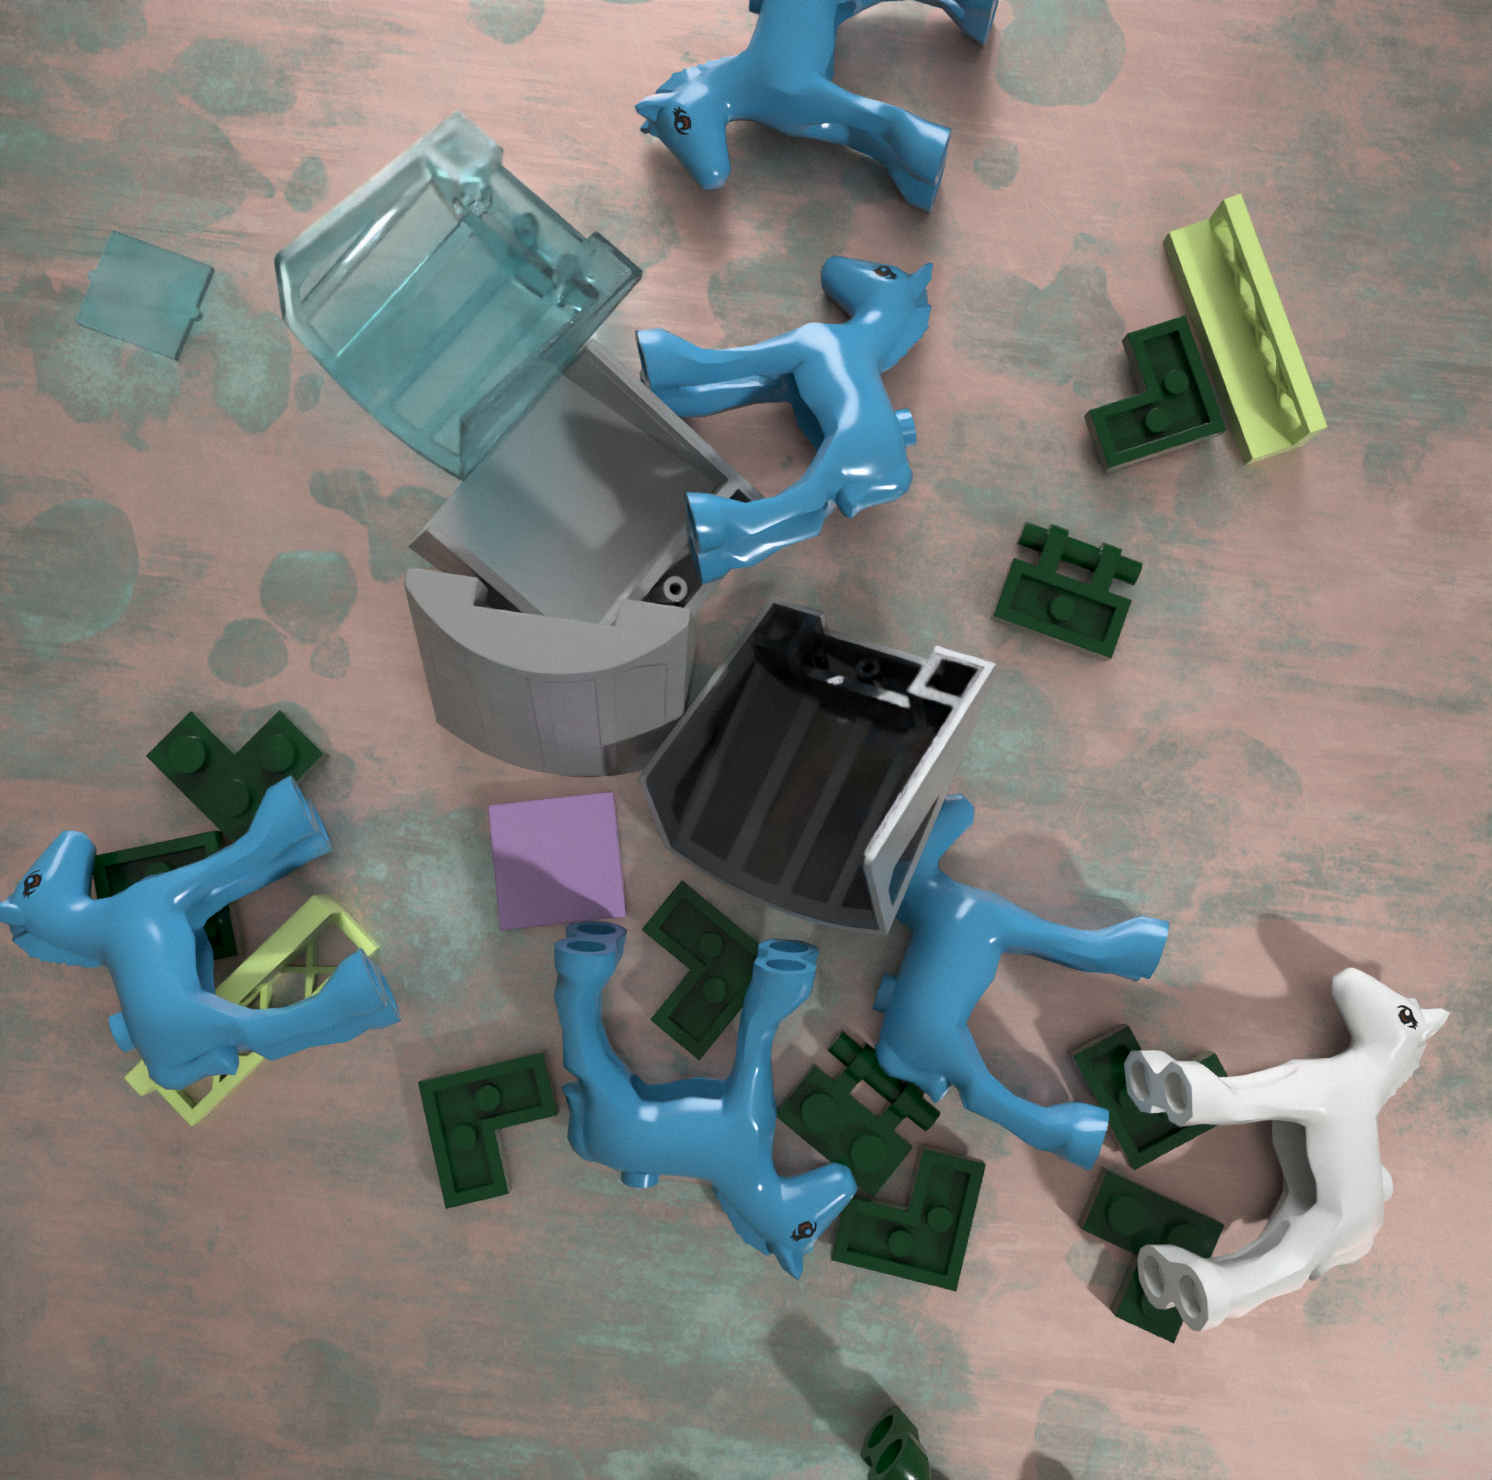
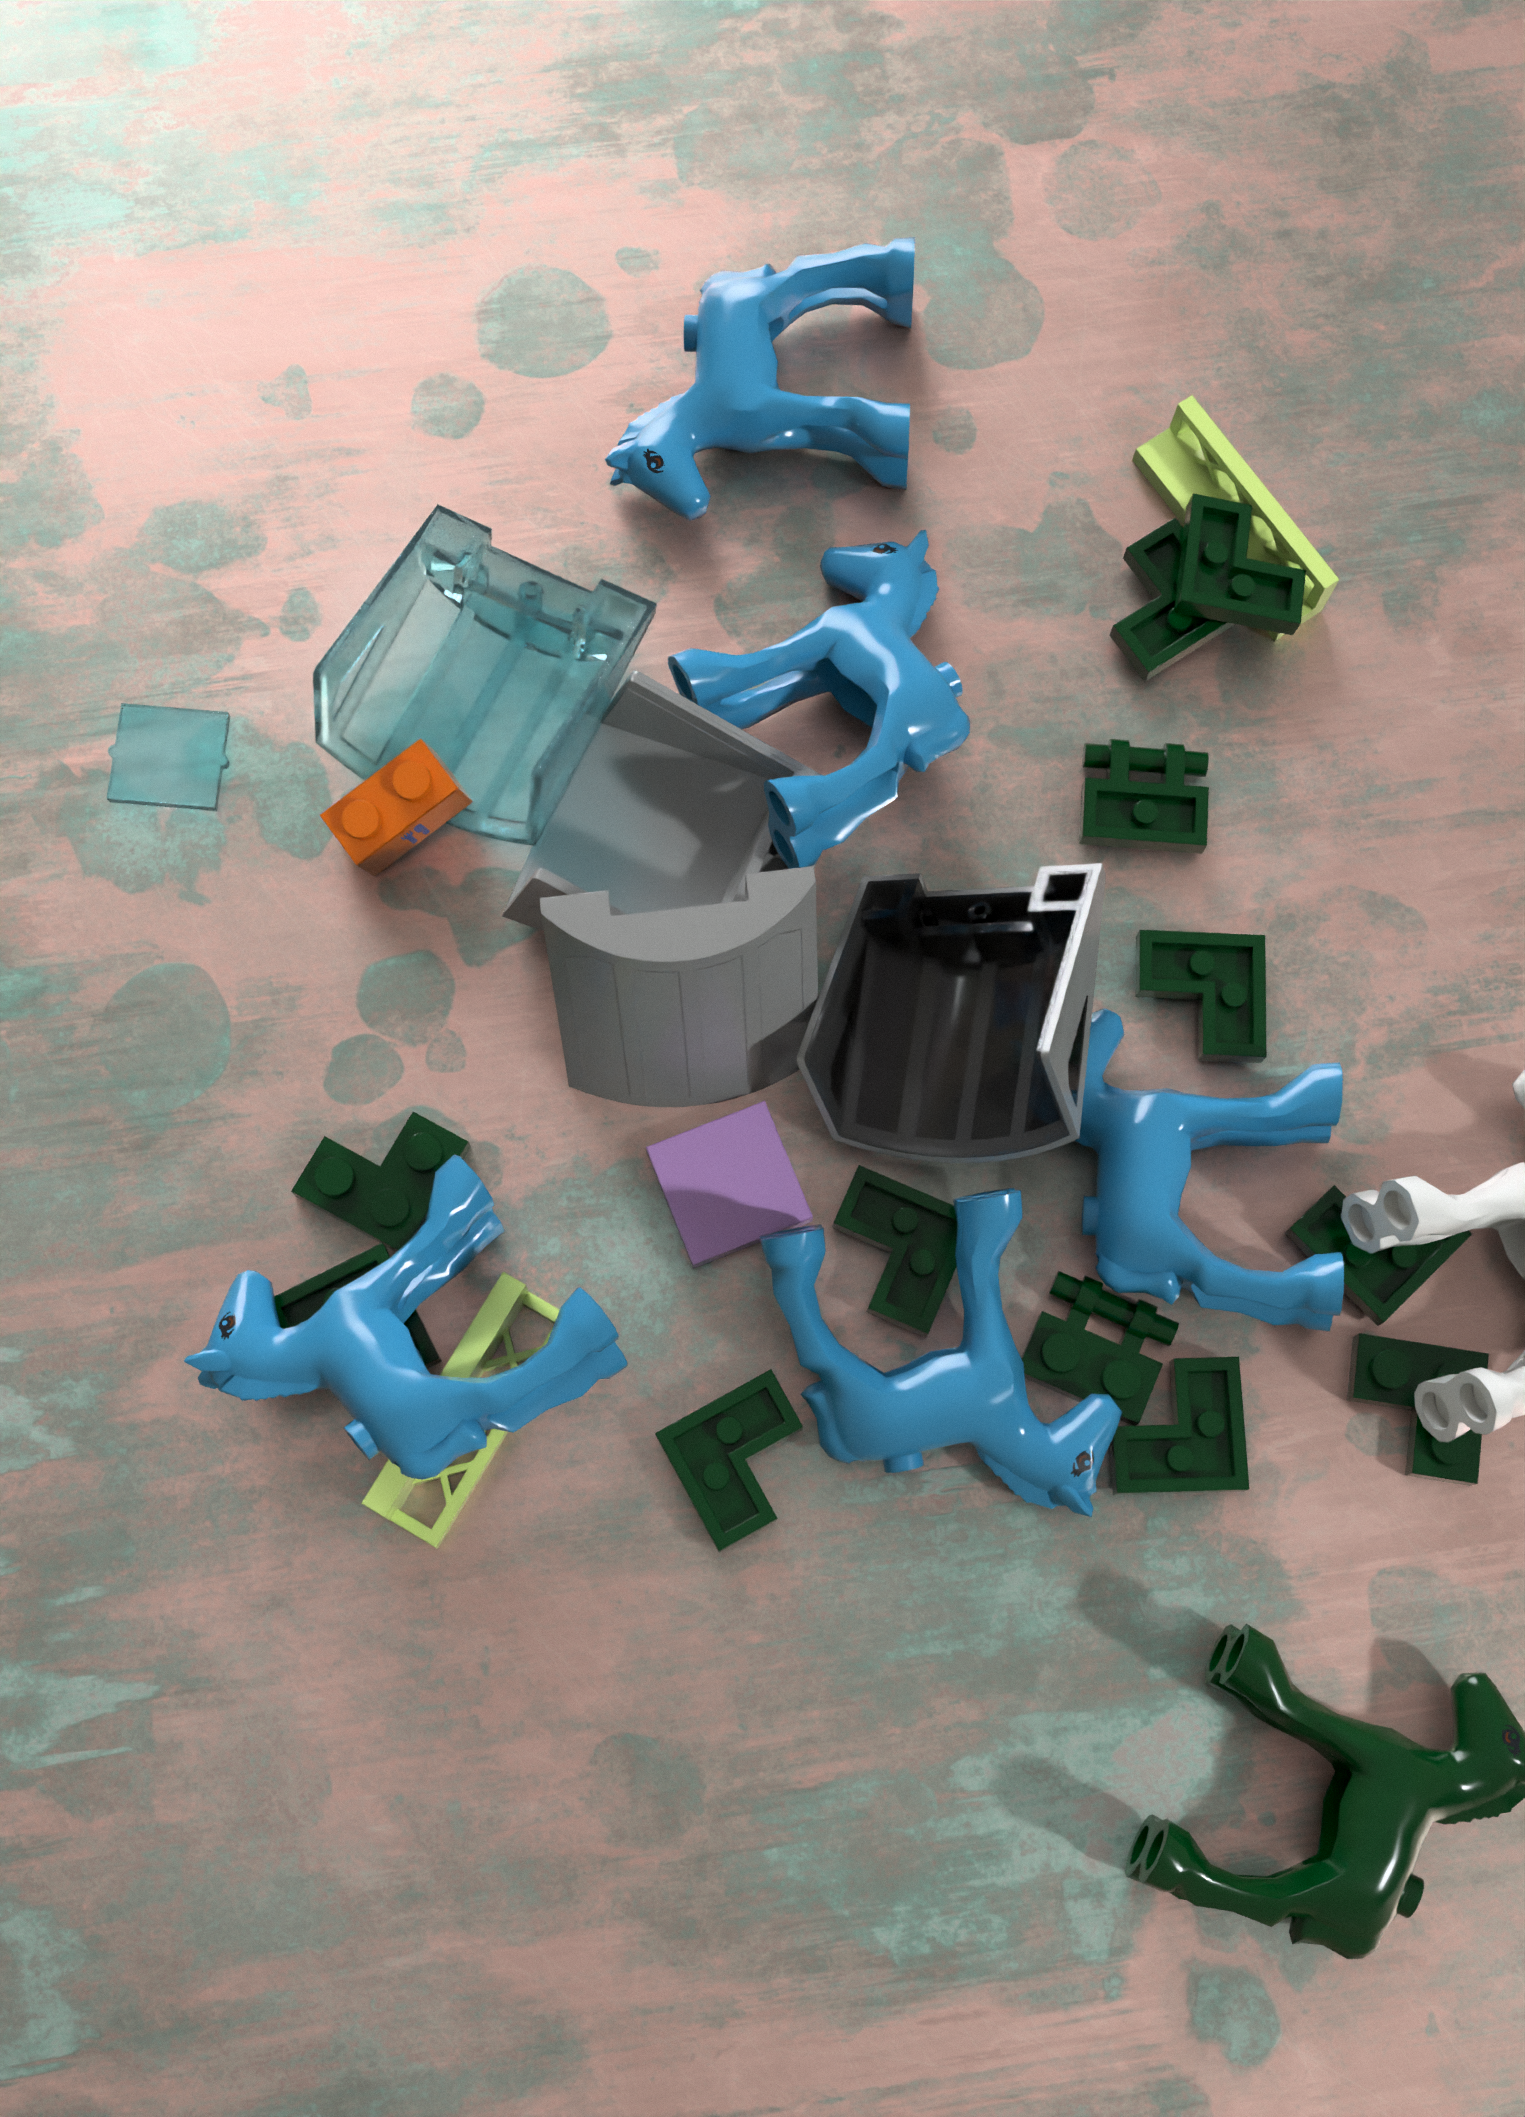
camera: 15 degrees left, 10 degrees down
none -> orange brick [320,738,473,877]
none -> dark green plate [1135,930,1267,1063]
none -> dark green plate [1174,493,1306,635]

